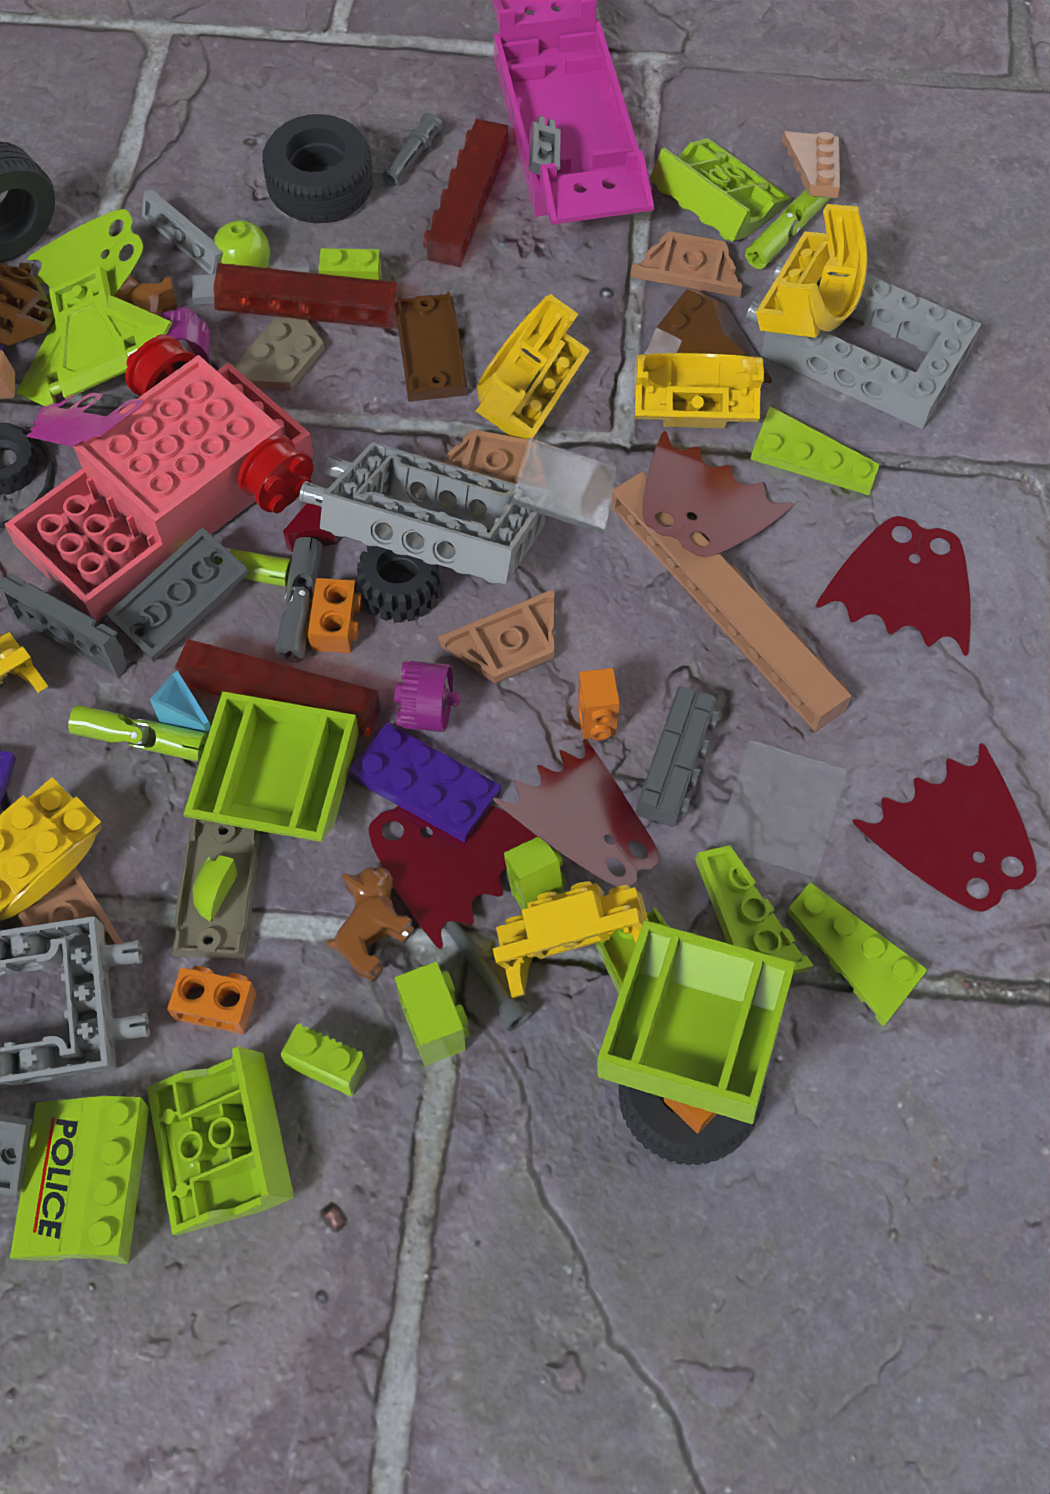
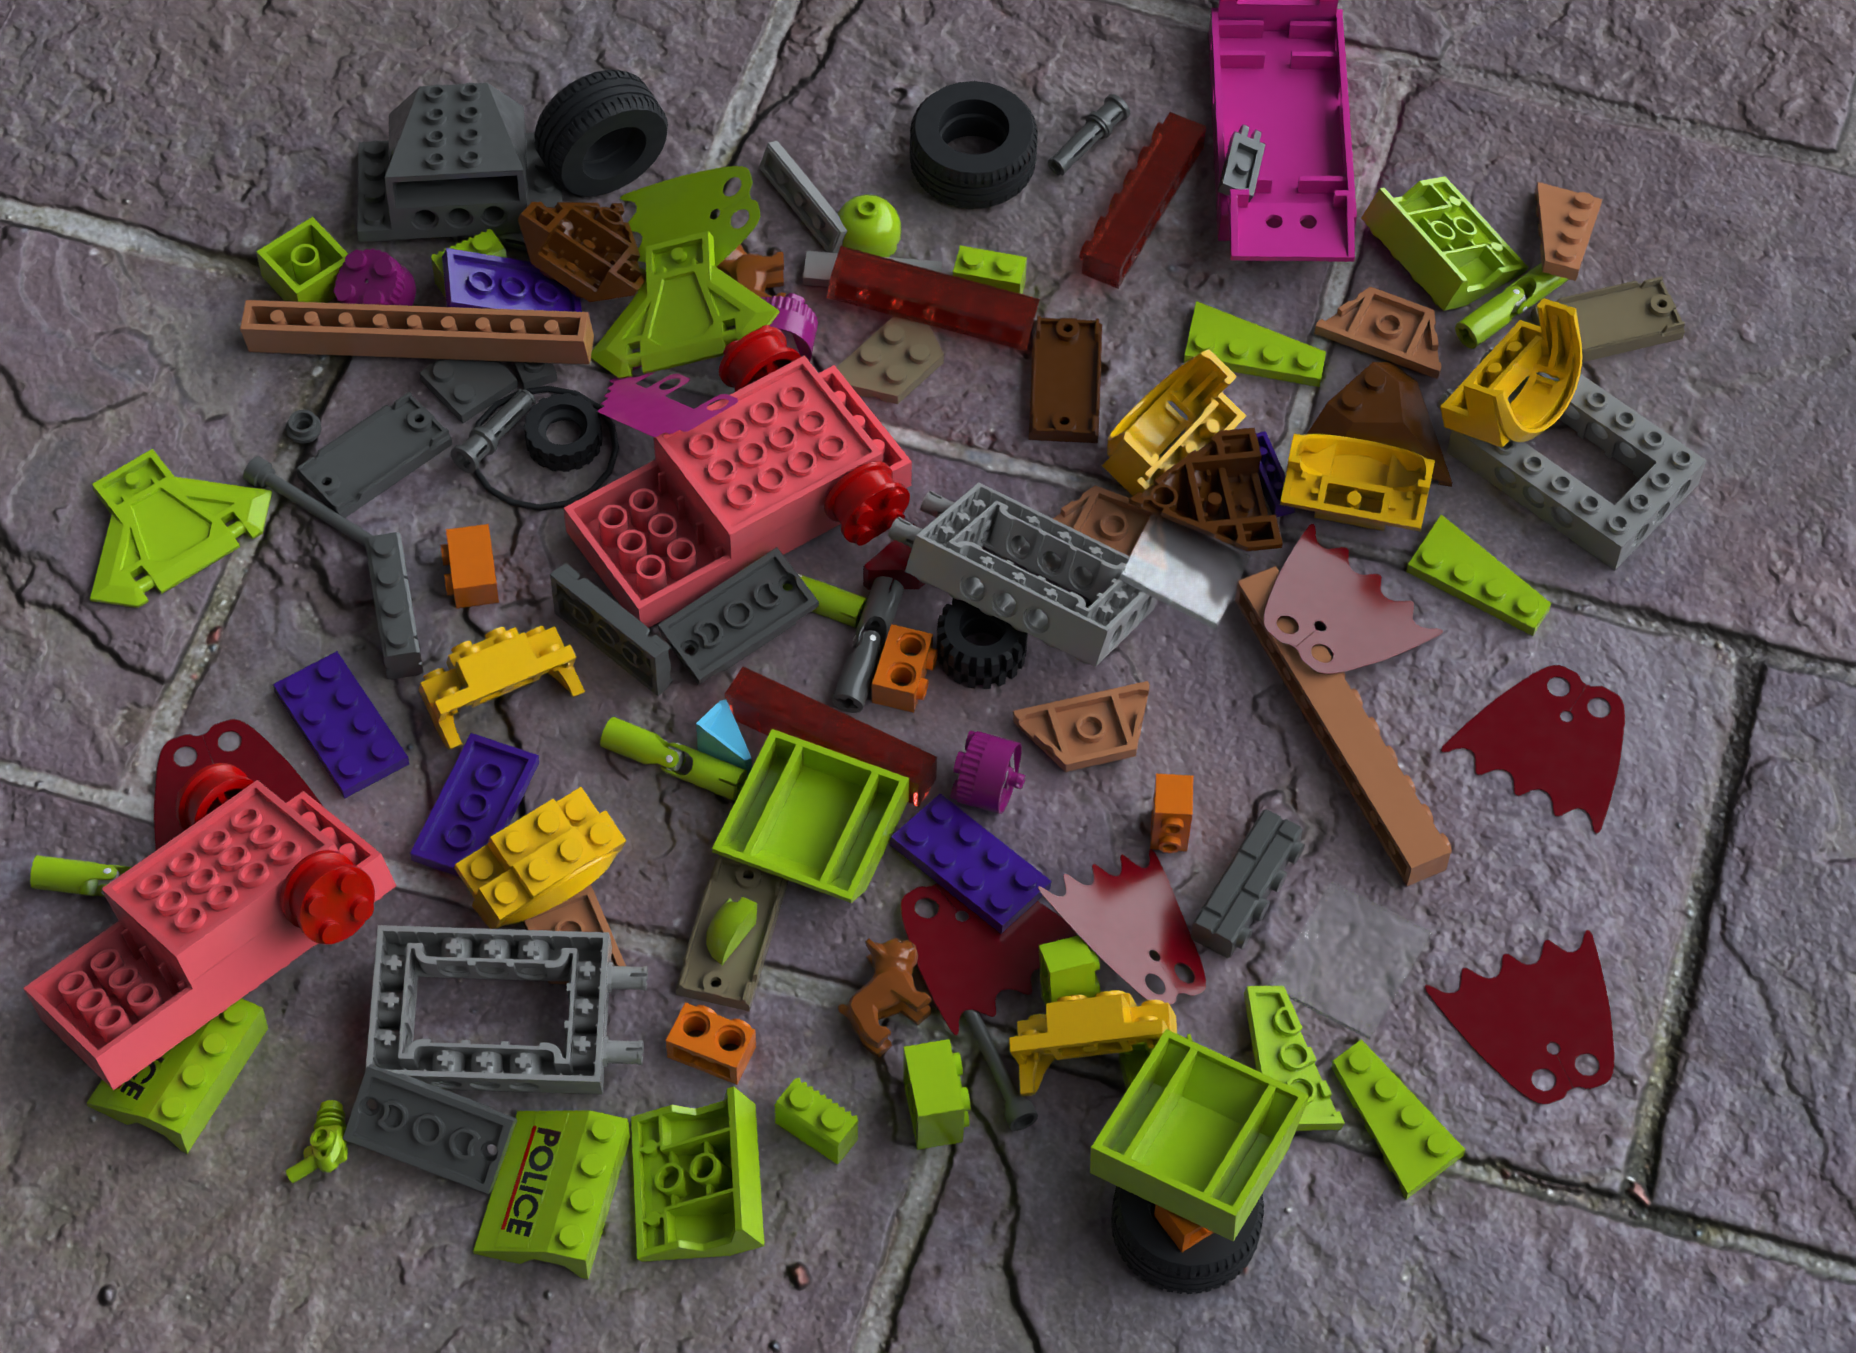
camera: 10 degrees right, 5 degrees down
none -> reddish brown wedge [1128,427,1283,552]
none -> lime wing [1184,301,1326,387]
none -> dark purple piece [1256,431,1295,517]
none -> dark tan piece [1530,276,1685,362]

